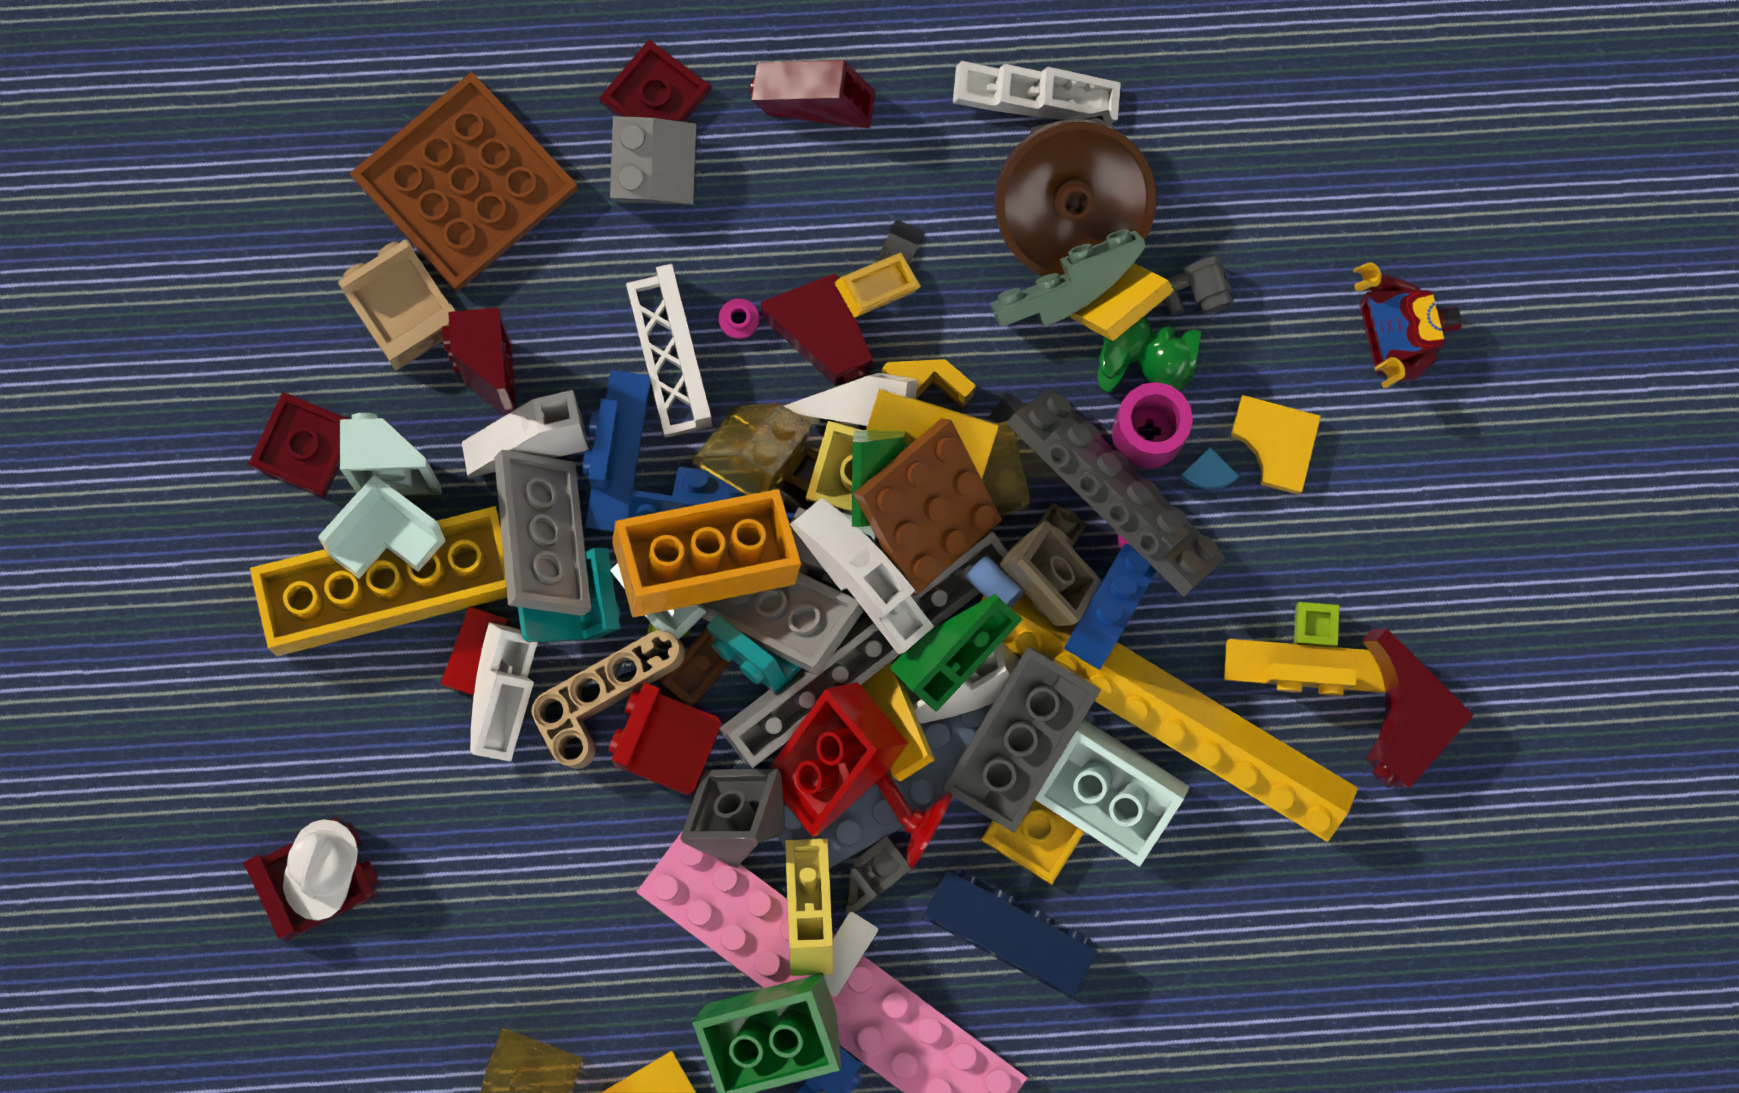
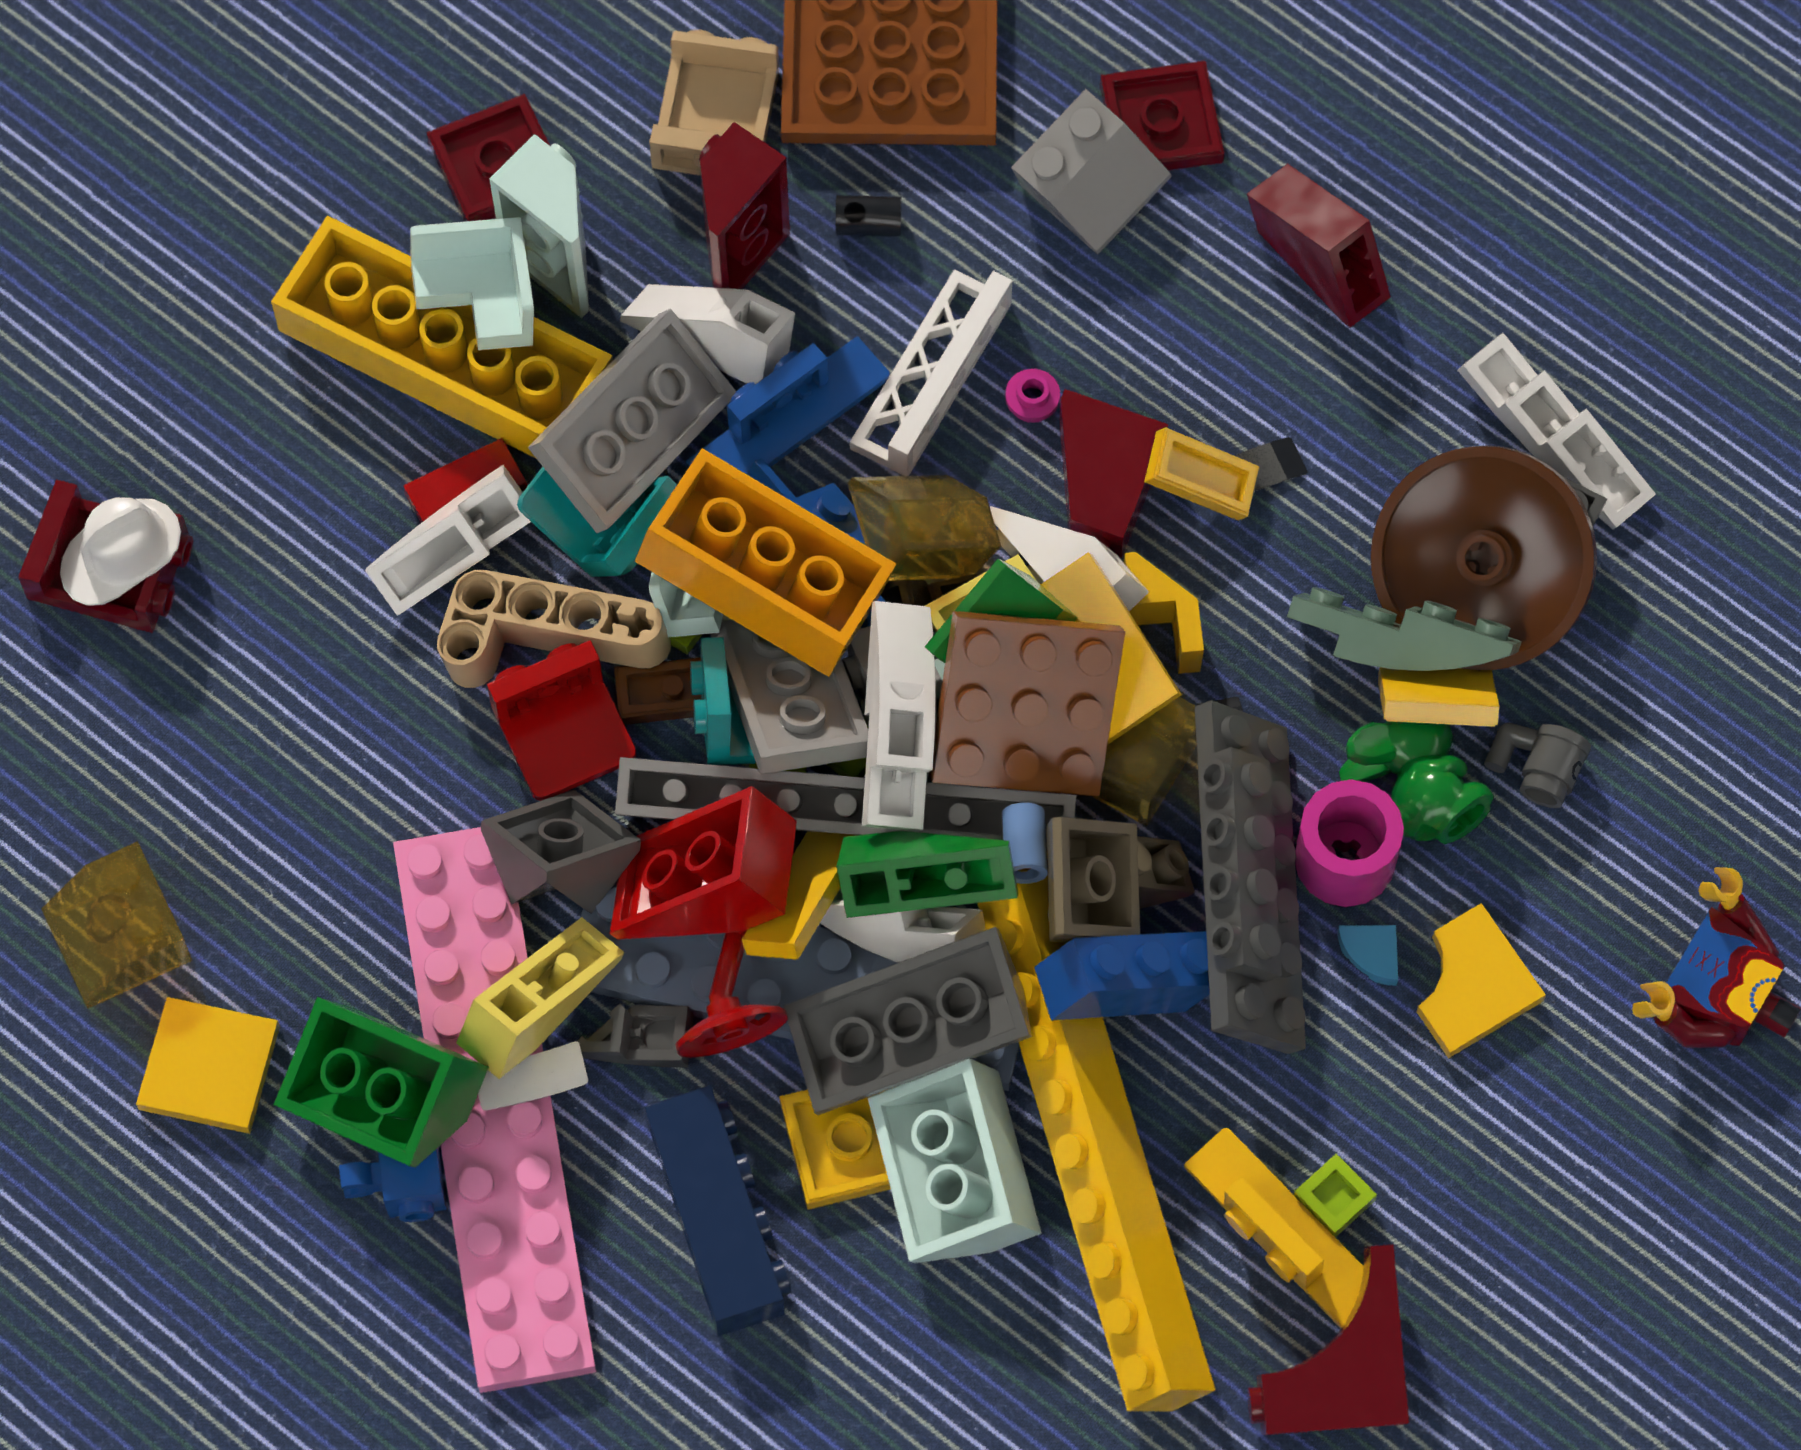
camera: 50 degrees right, 10 degrees down
none -> black piece [836,195,901,236]

